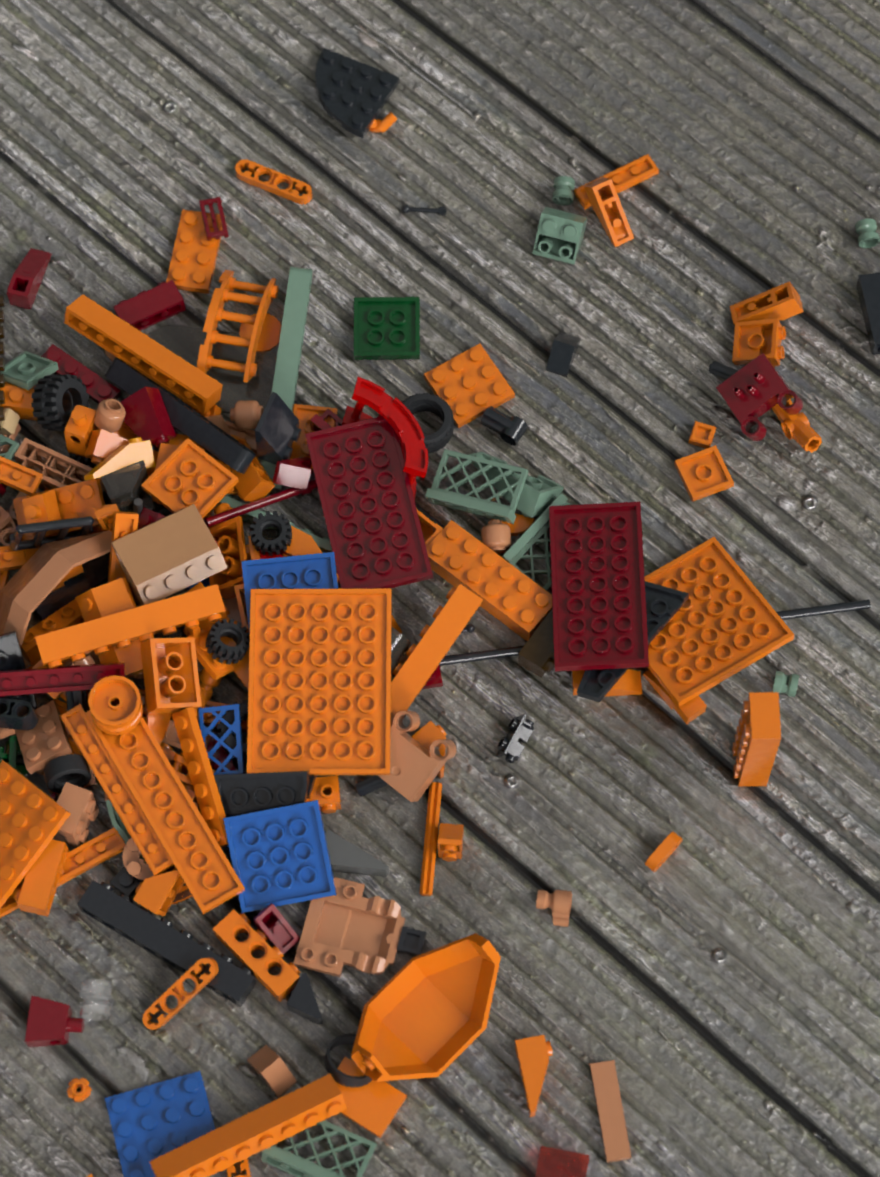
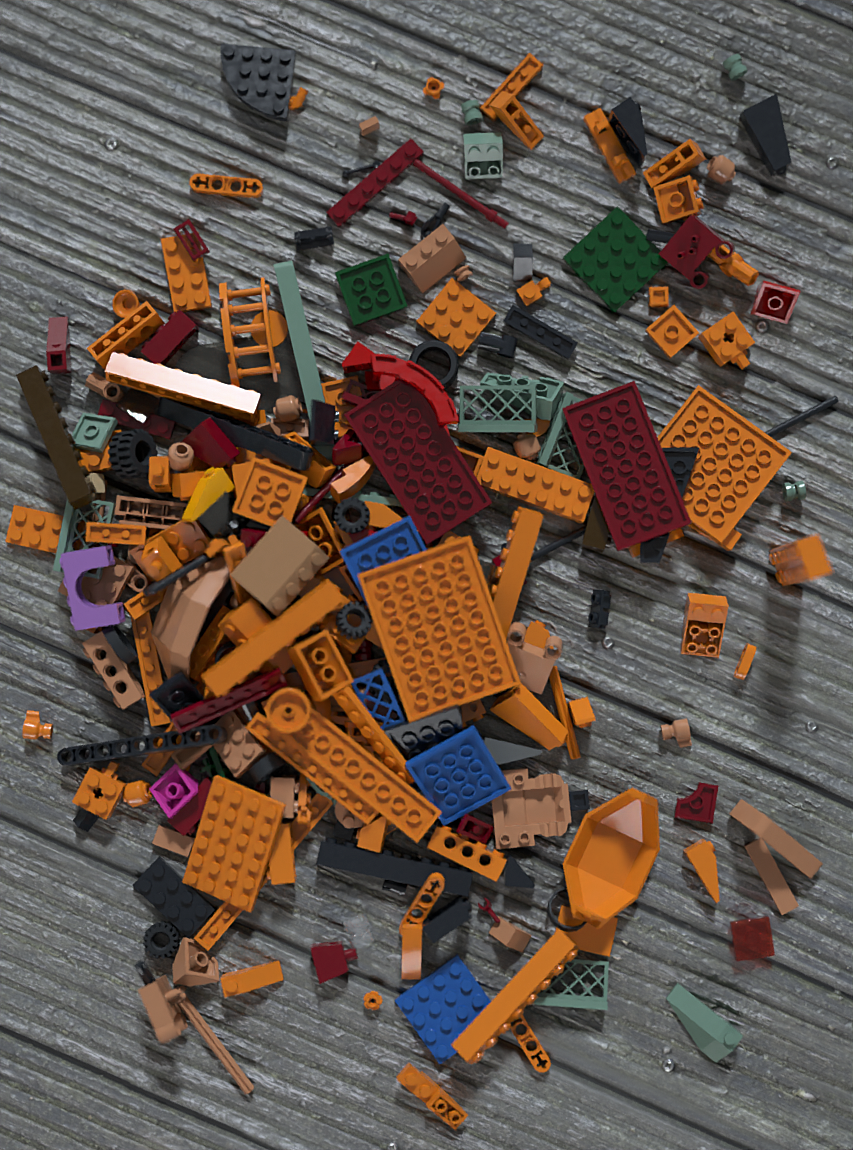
camera: 20 degrees left, 20 degrees up
none -> nougat piece [85,372,125,403]
none -> orange brick [87,301,165,370]
none -> orange piece [112,289,140,318]
none -> clear smoke piece [116,388,160,424]
none -> black hinge [294,226,334,251]
none -> orange hinge [298,772,312,824]
none -> dark red plate [326,138,424,228]
none -> orange slope [331,455,376,504]
none -> red slope [342,341,375,374]
none -> dark red wheel [355,640,374,661]
none -> nougat tile [359,116,379,136]
none -> black pin [382,879,407,896]
none -> dark red hand [389,211,417,225]
none -> nougat slope [398,224,466,294]
none -> orange slope [401,924,422,980]
none -> dark red bar [413,159,509,229]
none -> black piece [421,202,450,238]
none -> black window [422,895,473,944]
none -> orange plate [423,77,445,99]
none -> nougat bush [454,265,473,282]
none -> dark red hand [478,898,500,924]
none -> orange slope [490,683,568,750]
none -> black plate [503,305,578,360]
none -> orange plate [516,277,551,307]
none -> dark green plate [562,206,669,313]
none -> orange hinge [583,107,636,184]
none -> black slope [608,97,647,168]
none -> dark red tile [674,782,718,824]
none -> orange slope [680,593,729,658]
none -> orange hinge [698,311,755,370]
none -> nougat head [706,155,736,184]
none -> nougat beam [729,799,823,879]
none -> red slope [751,280,800,324]

